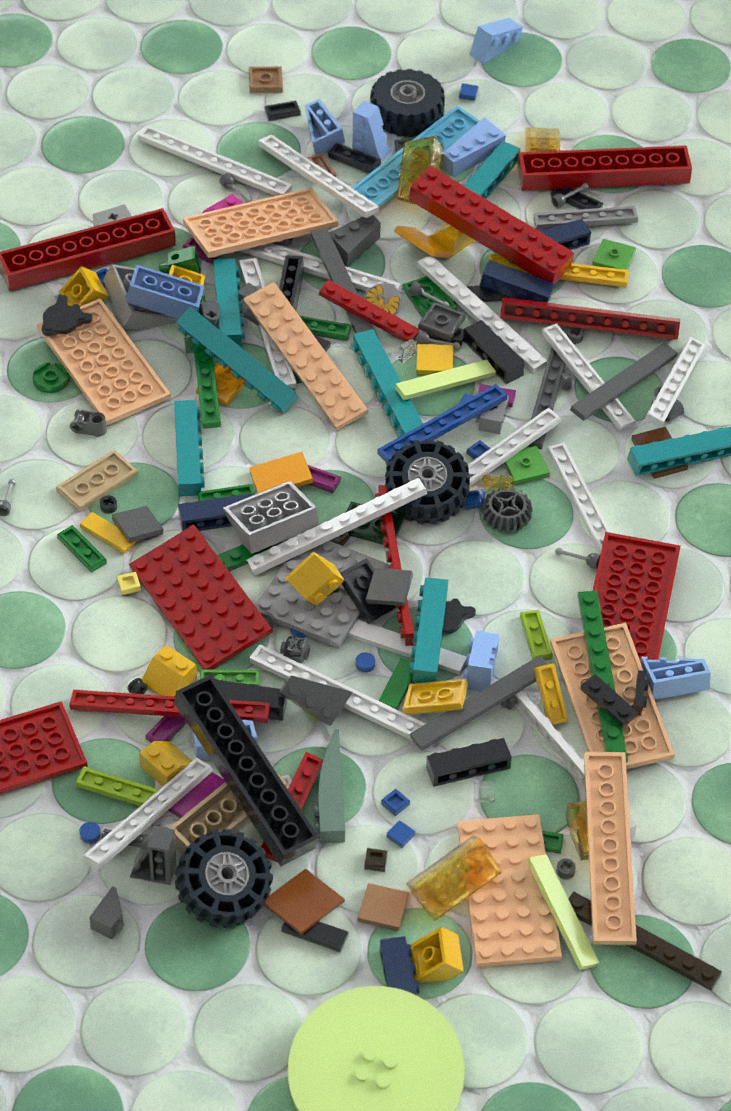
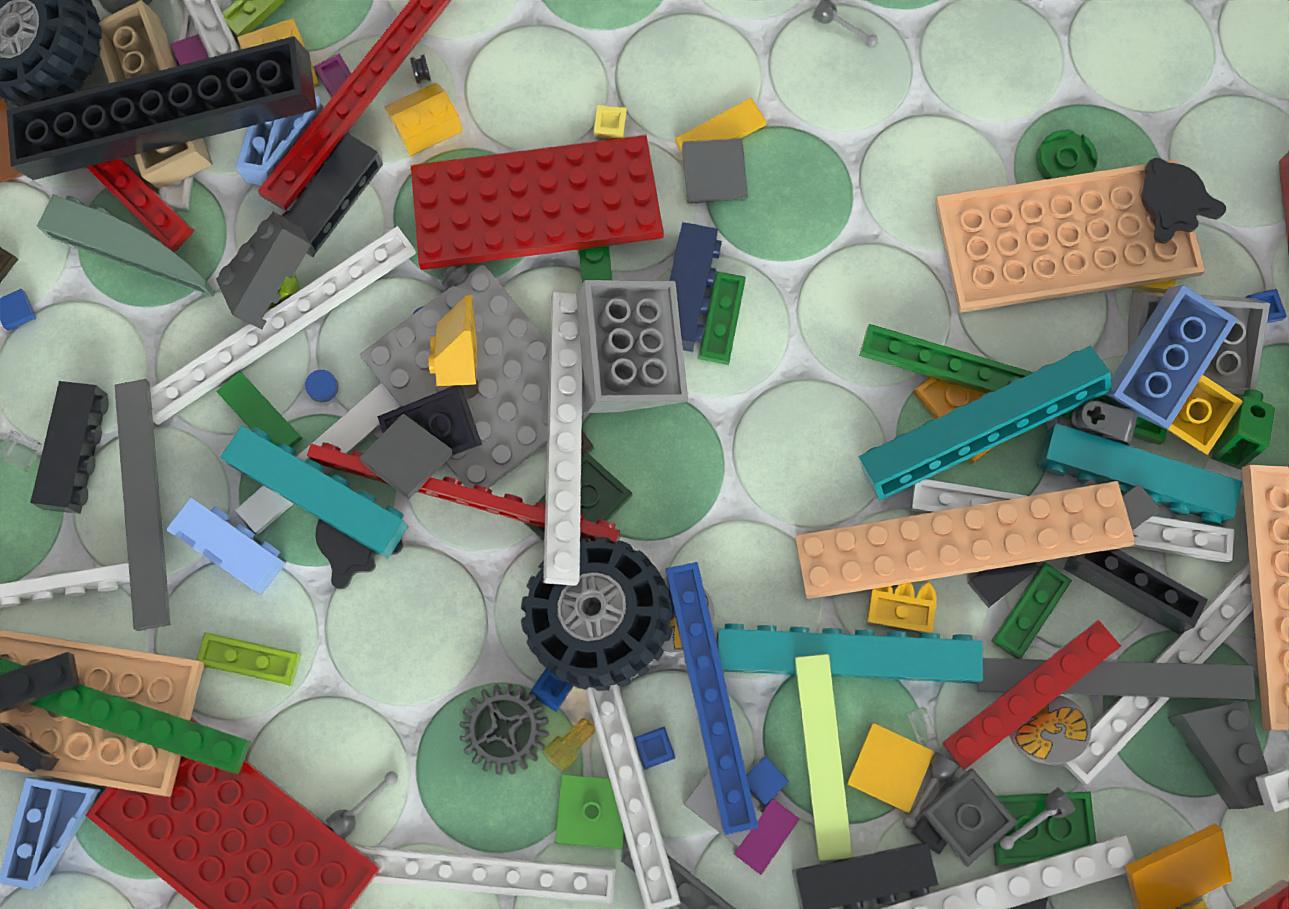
camera: 115 degrees right, 25 degrees up
tan tile [56,450,138,512] -> none
green tile [57,525,107,573] -> none
yellow slope [59,266,109,306] -> none
dark grey piece [69,409,107,437] -> none
black bush [100,495,117,514] -> none
teal brick [174,400,205,497] -> none
bright green tile [200,670,260,686] -> none
light orange tile [249,452,313,493] -> none
dark grey head [280,636,310,663] -> none
magenta tile [308,465,341,493] -> none
blue tile [381,788,410,816] -> none
yellow tile [403,679,468,715] -> none
yellow tile [533,663,569,725] -> none
none -> yellow plate [866,582,937,633]

